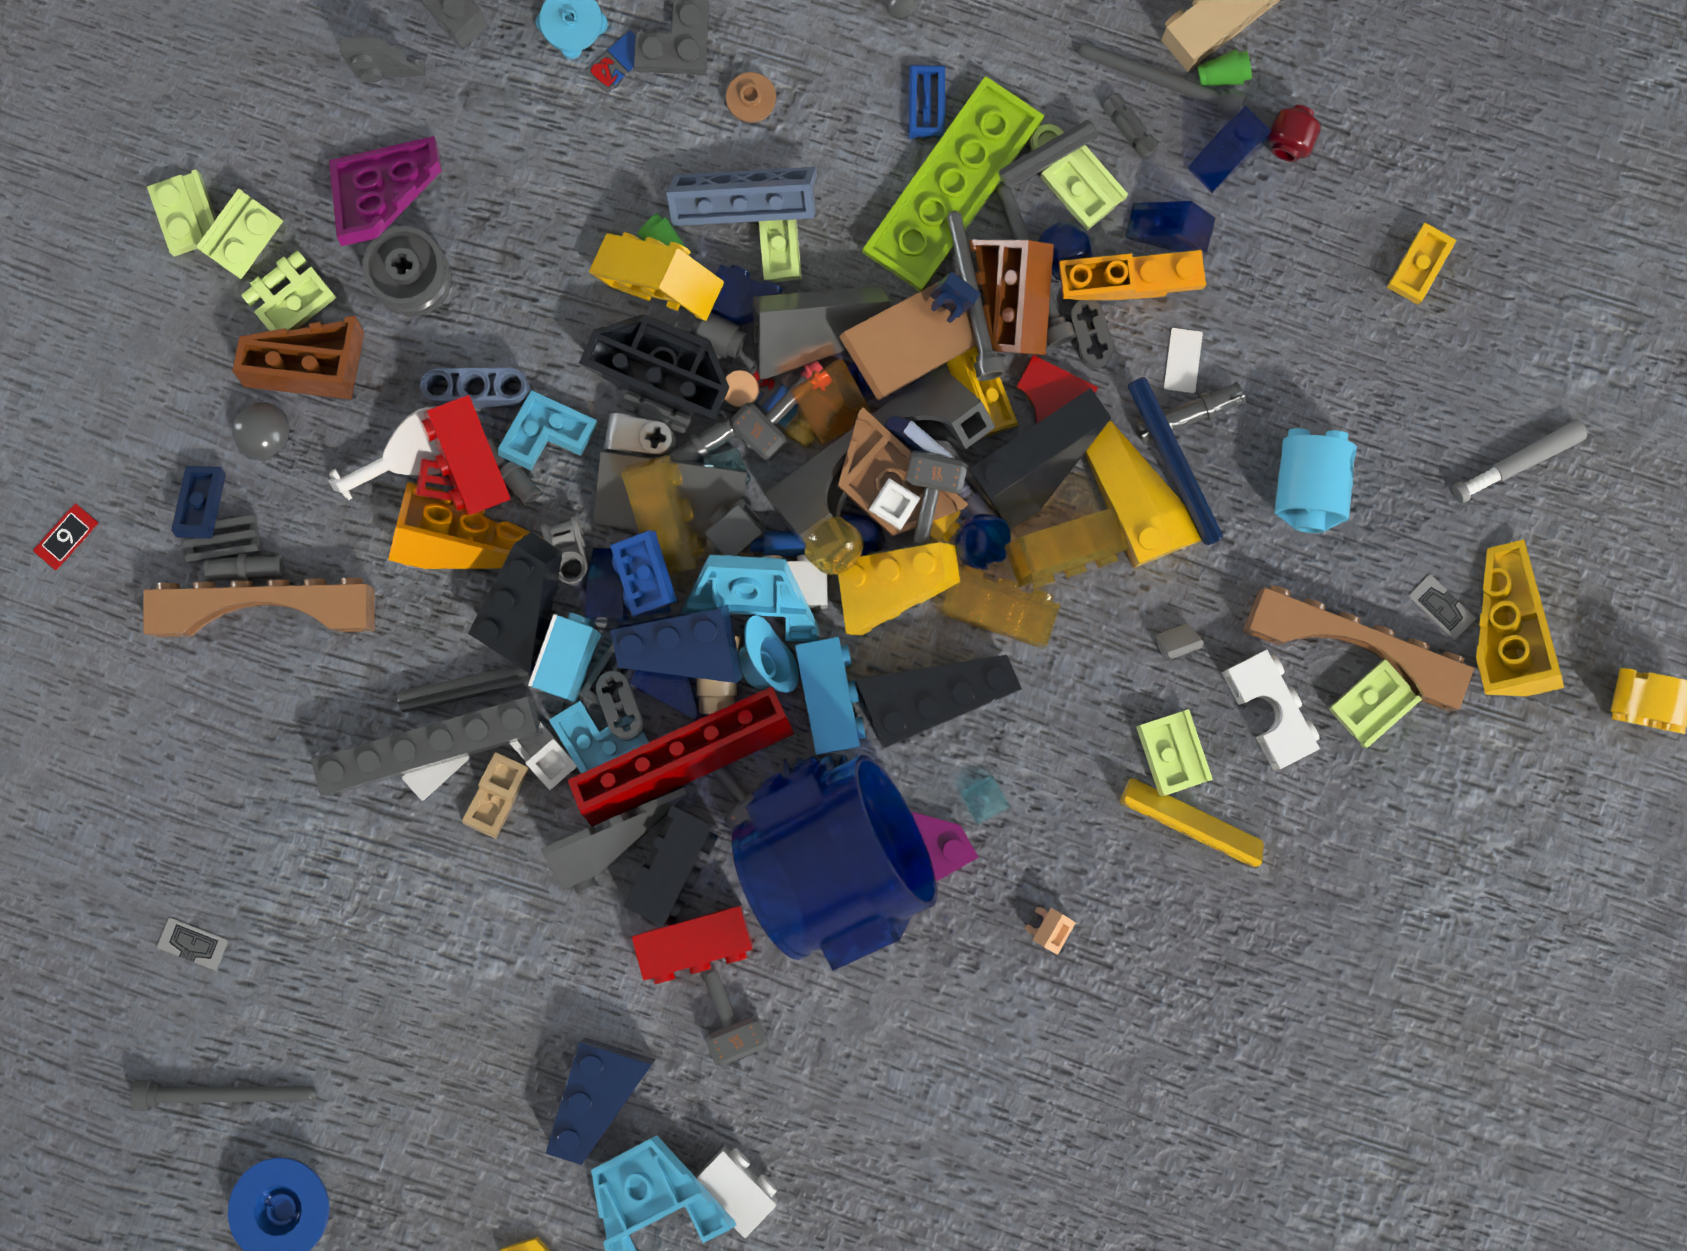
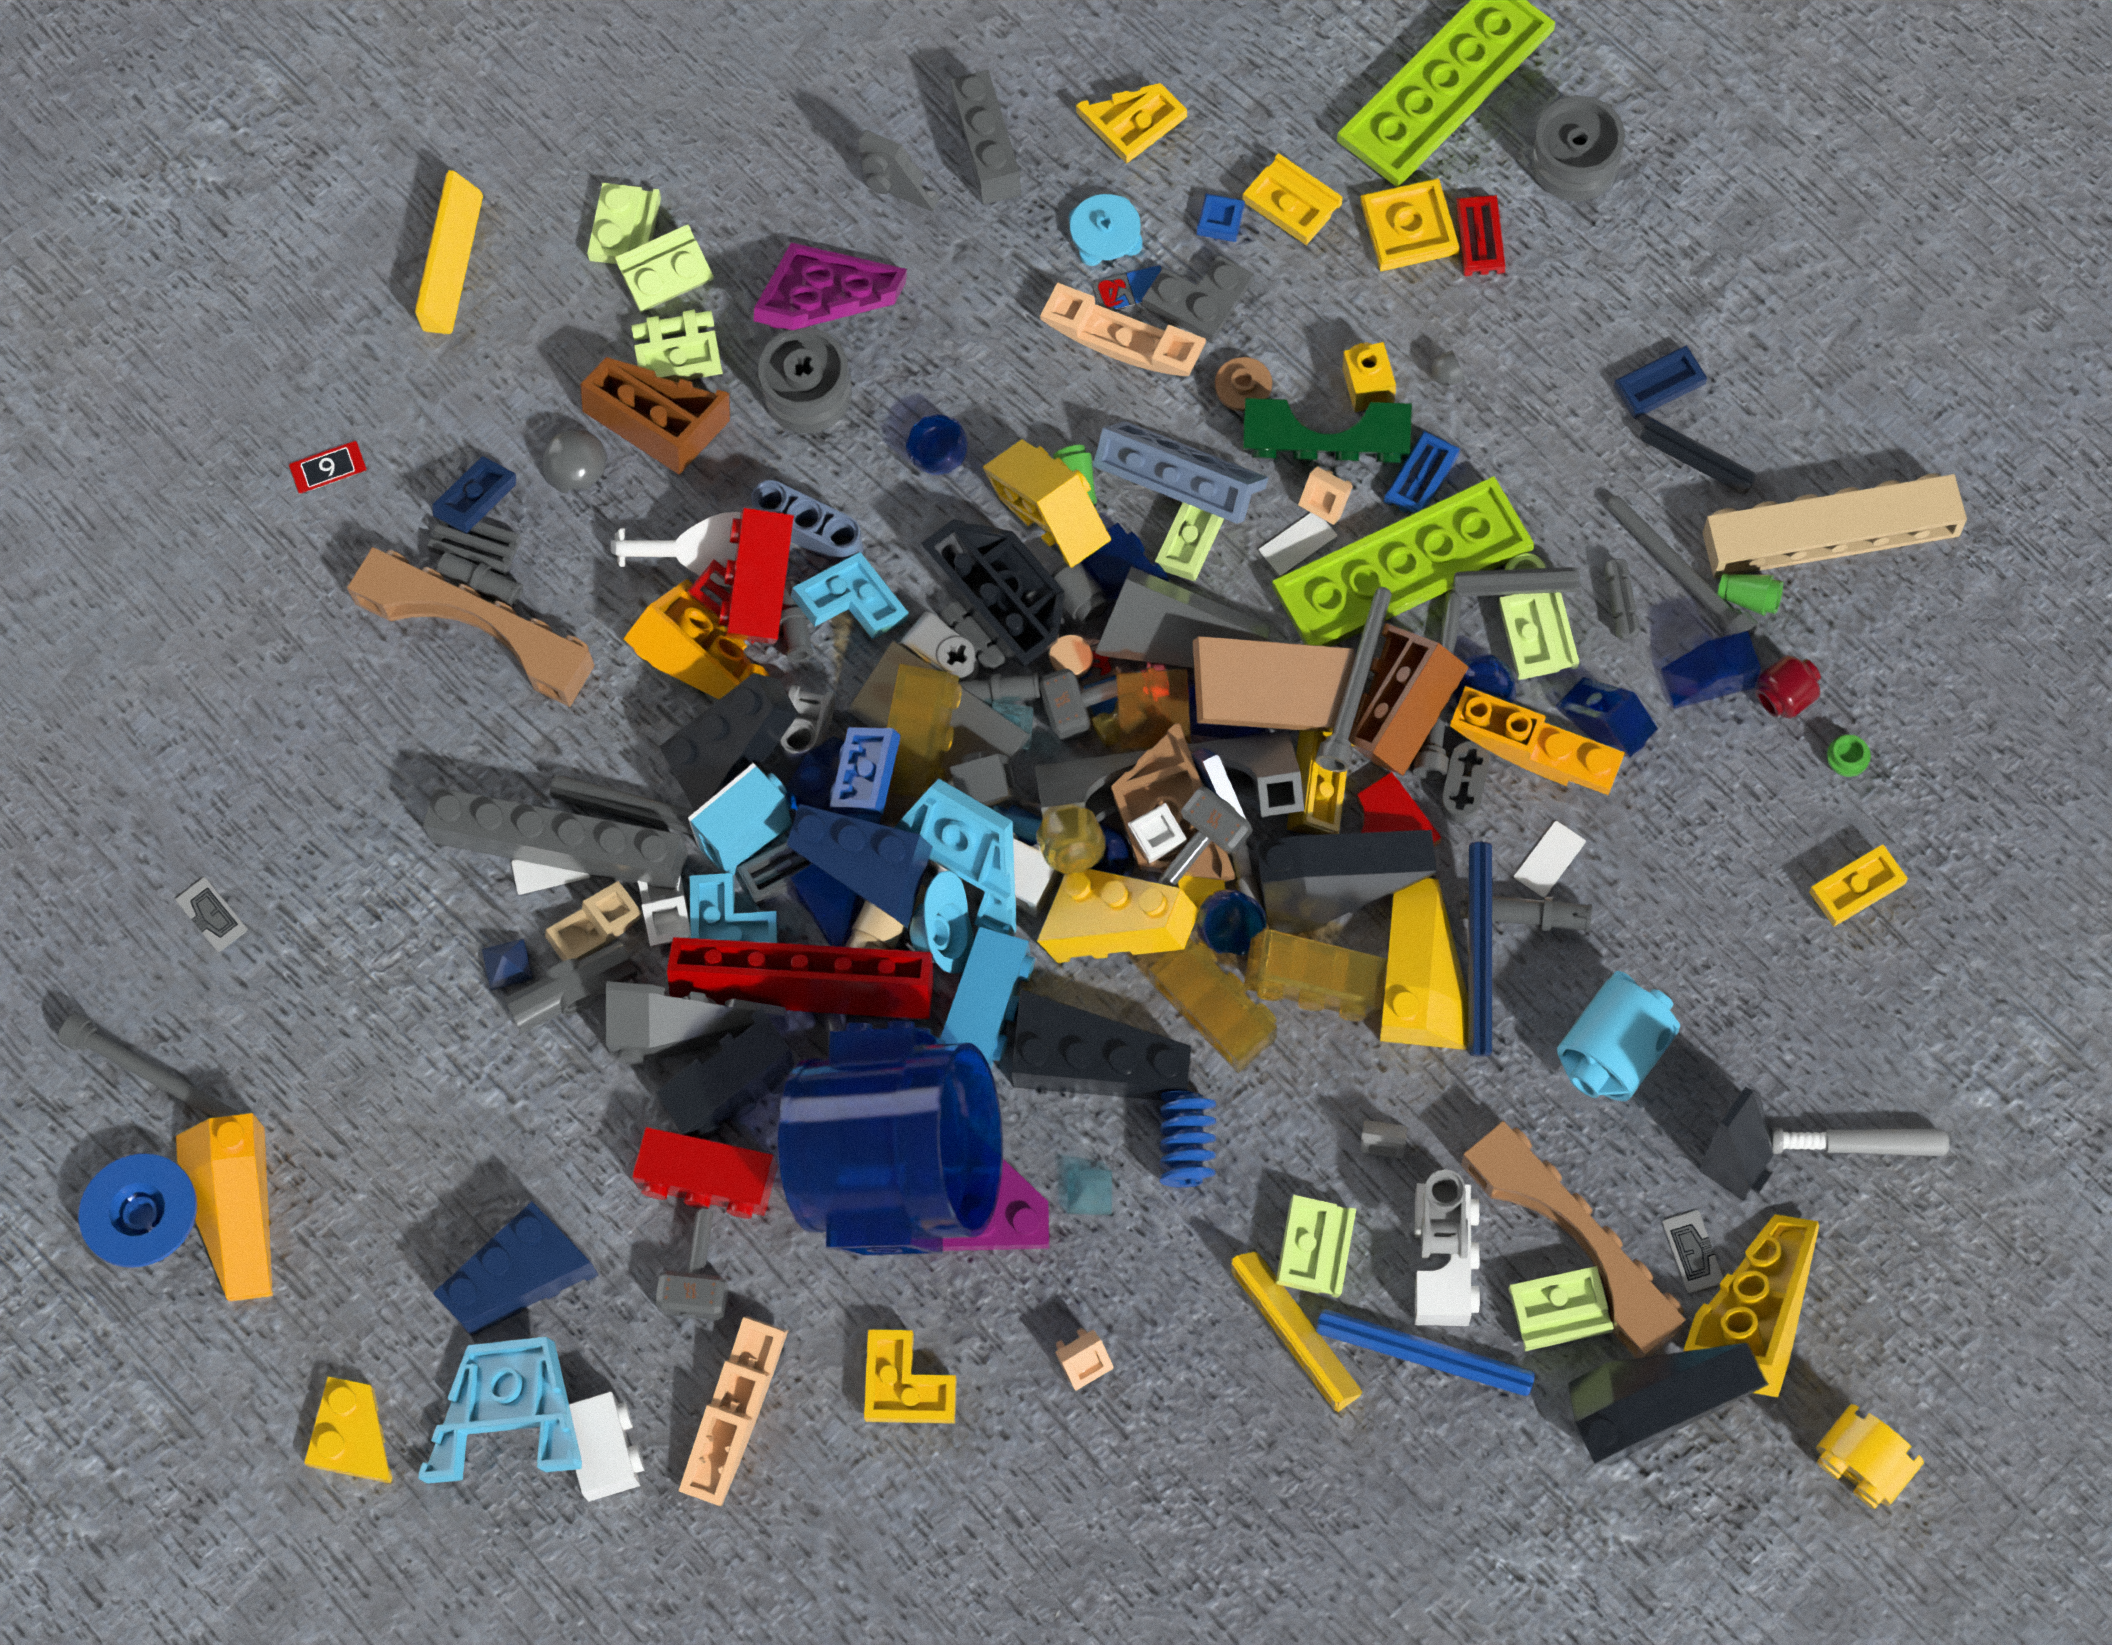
camera: 35 degrees right, 15 degrees down
dark grey beam [596,671,644,741] -> none
dark blue tile [930,271,981,323] -> none
none -> light orange wedge [176,1113,273,1301]
none -> yellow slope [415,170,483,334]
none -> dark blue slope [482,939,533,990]
none -> dark grey piece [504,940,638,1034]
none -> light nougat slope [679,1316,788,1506]
none -> yellow plate [864,1330,957,1424]
none -> clear blue hair [905,414,968,476]
none -> light nougat slope [1040,283,1206,376]
none -> blue piece [1159,1091,1216,1188]
none -> dark green arch [1243,398,1412,463]
none -> white sticker [1259,513,1337,575]
none -> light nougat tile [1298,466,1353,525]
none -> blue axle [1316,1309,1535,1396]
none -> yellow brick [1342,342,1396,412]
none -> light grey piece [1421,1169,1468,1258]
none -> black wedge [1568,1343,1769,1465]
none -> black wedge [1699,1086,1774,1201]
none -> bright green plate [1827,735,1871,777]

